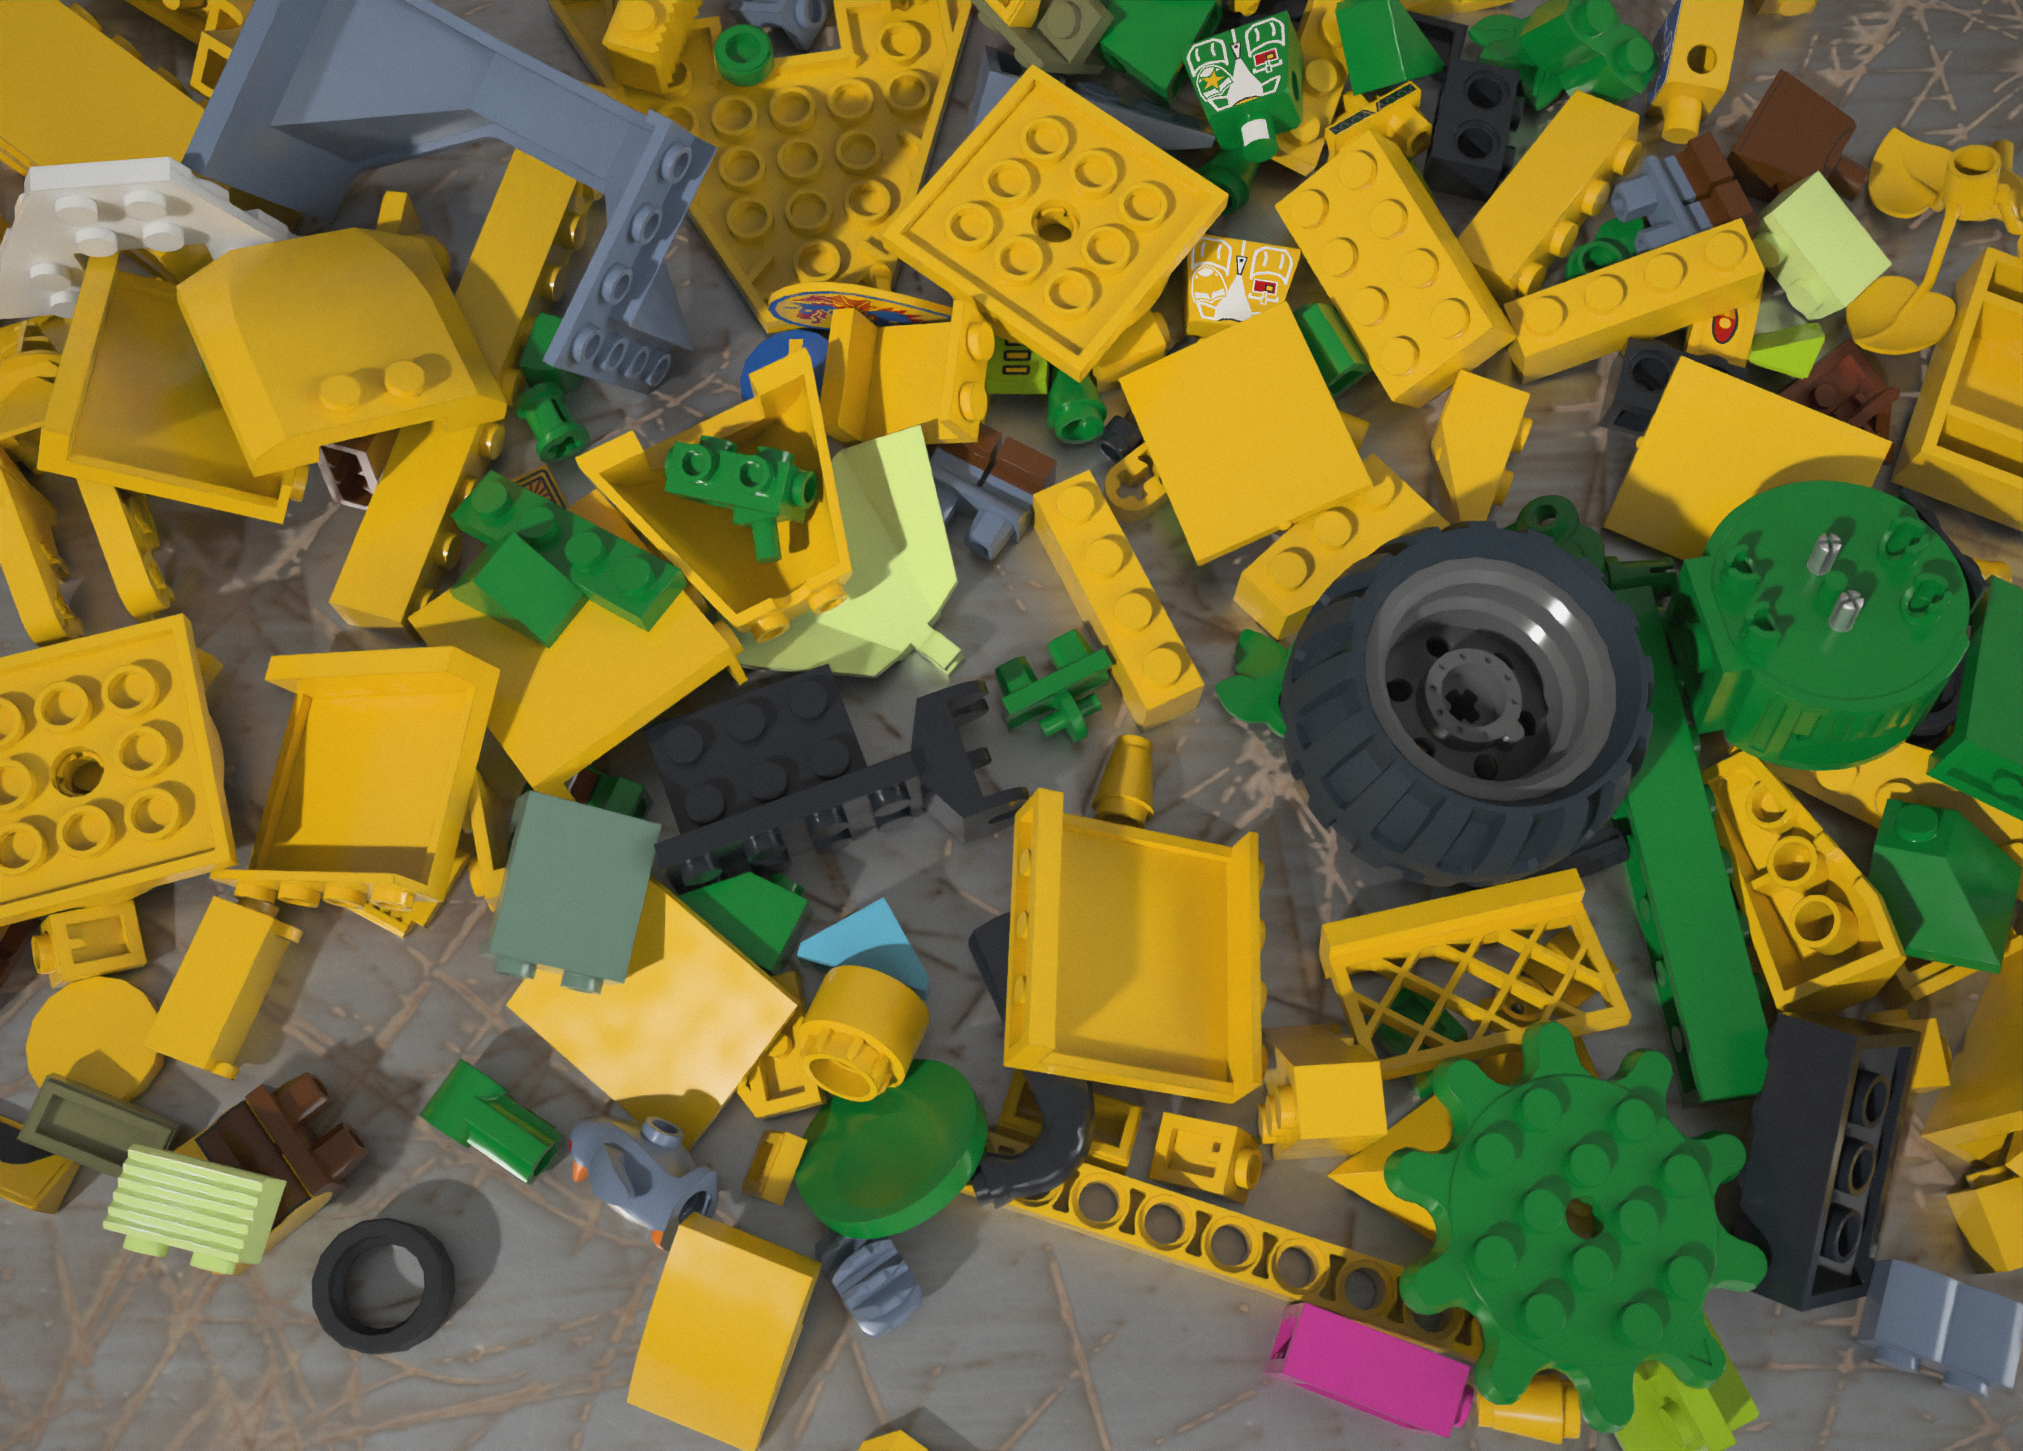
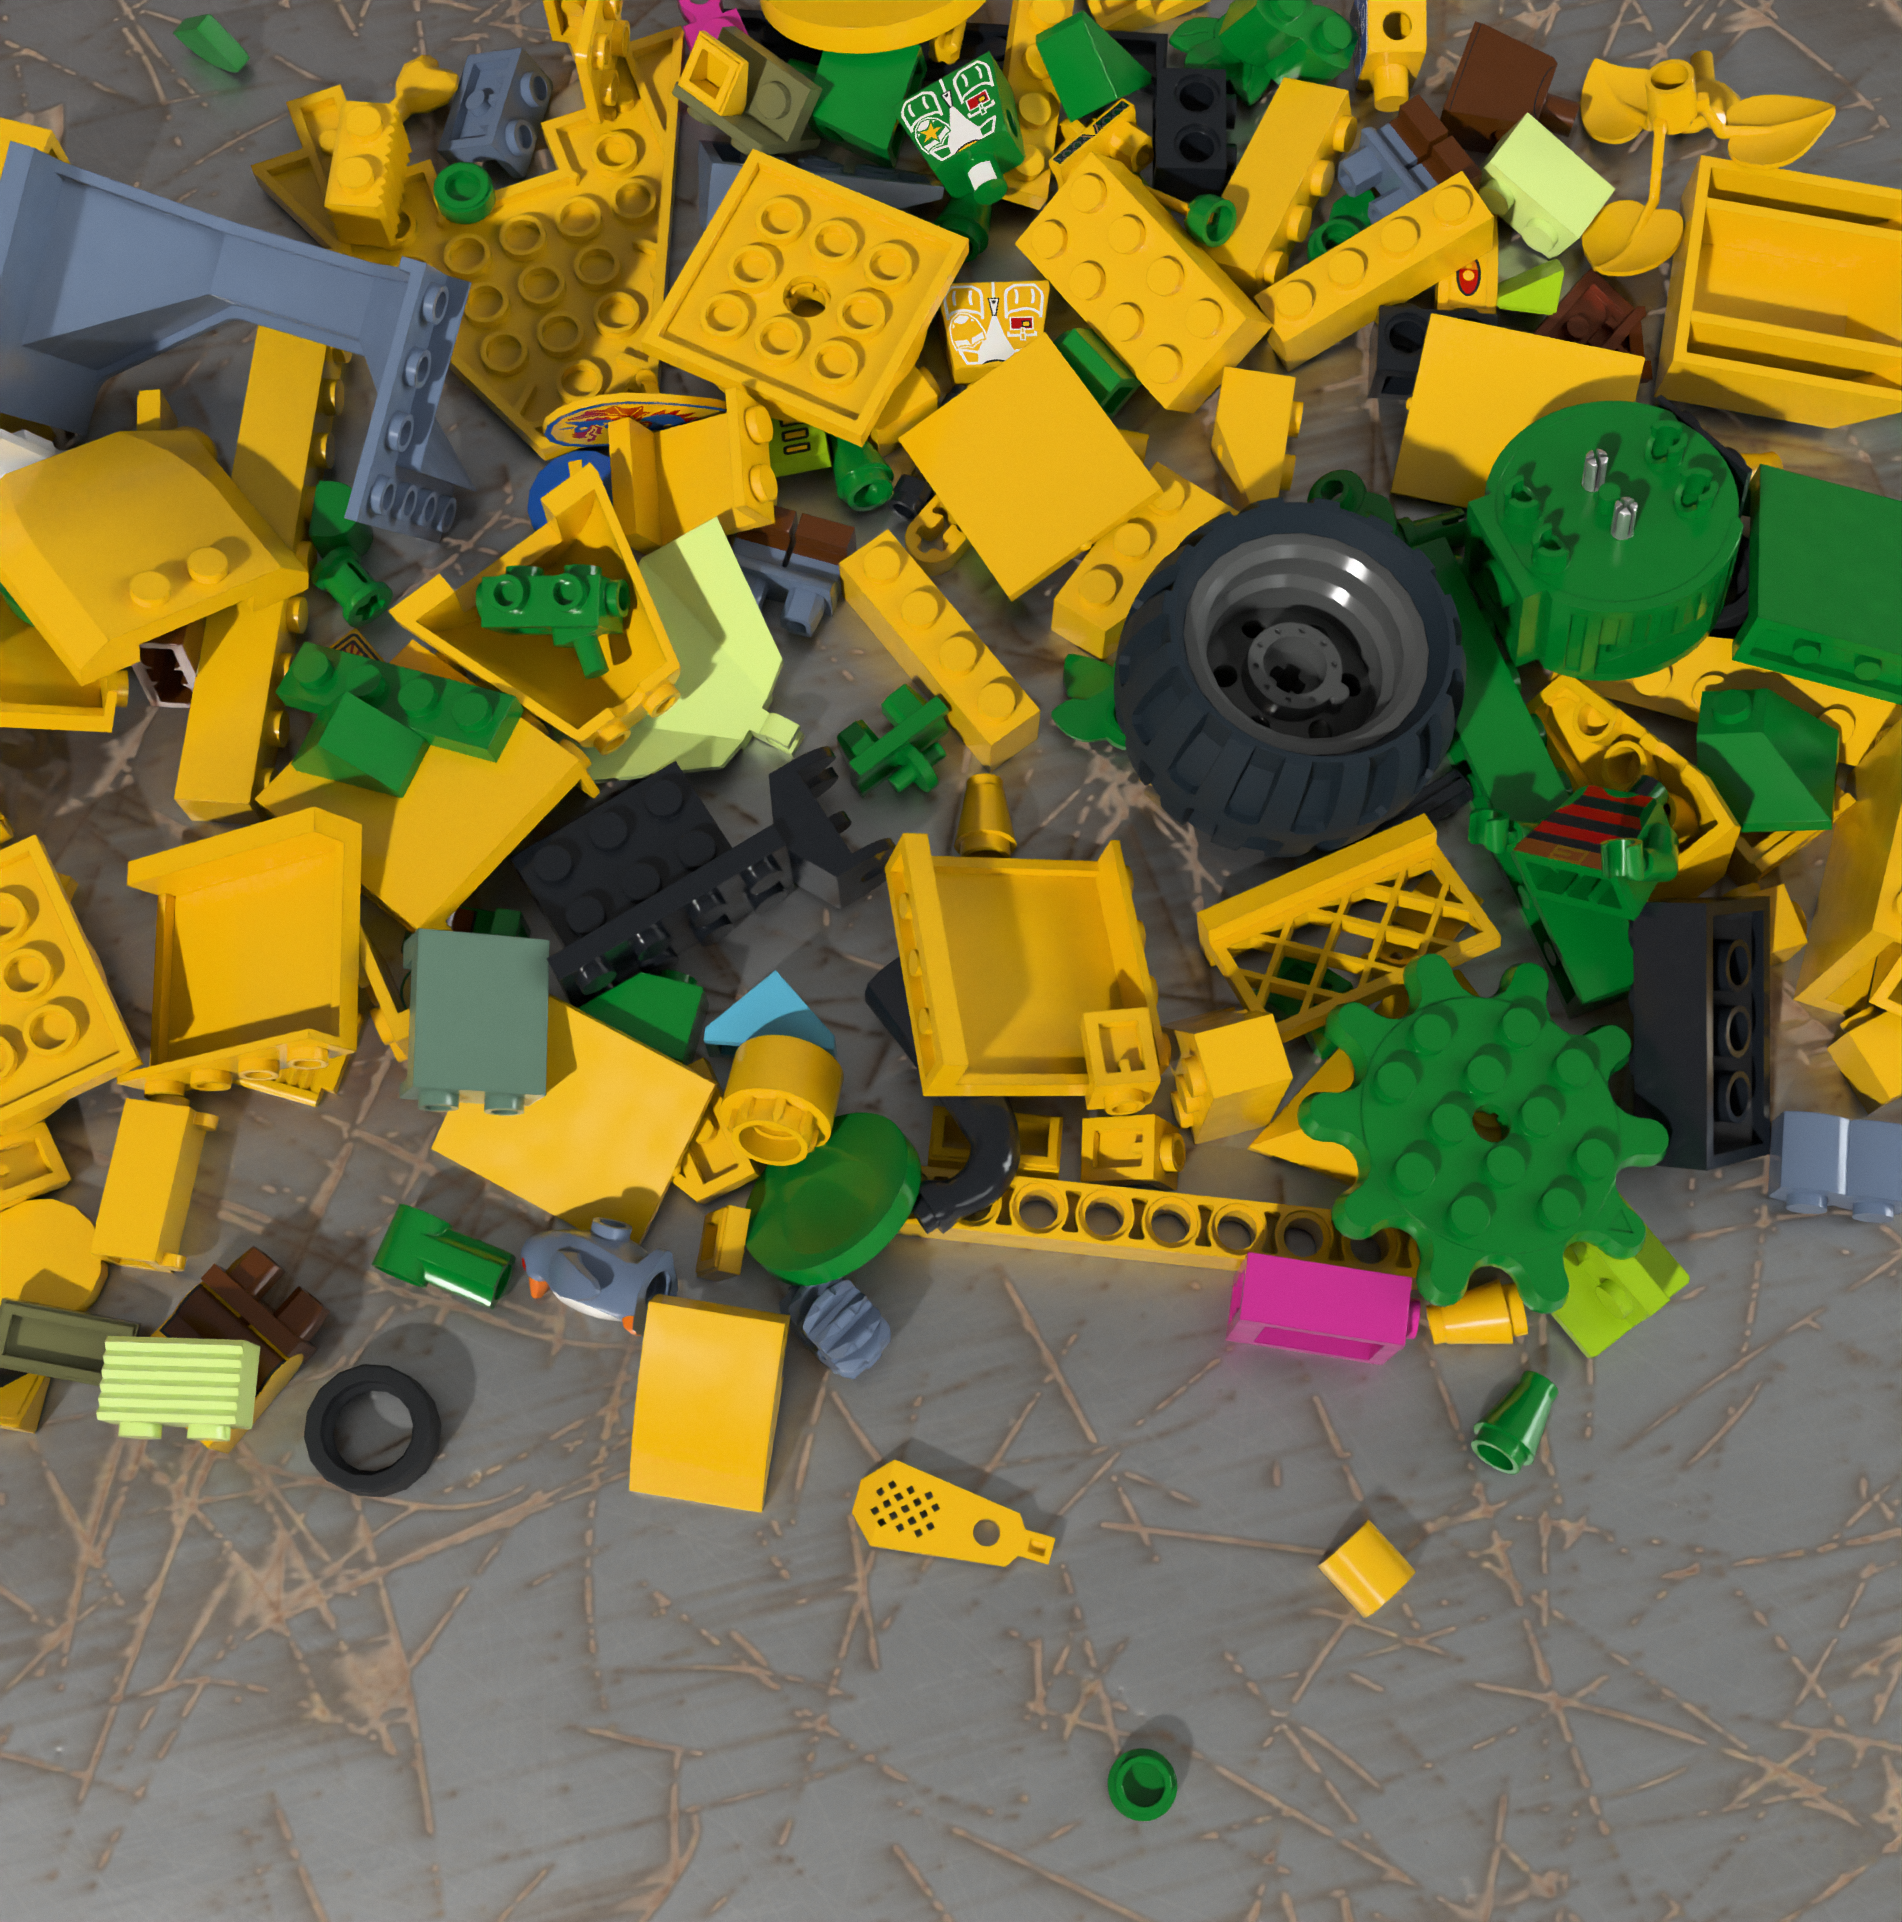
camera: 10 degrees left, 0 degrees up
none -> yellow bracket [1080,1007,1161,1115]
none -> green hinge [1133,174,1237,247]
none -> green torso [1468,775,1679,921]

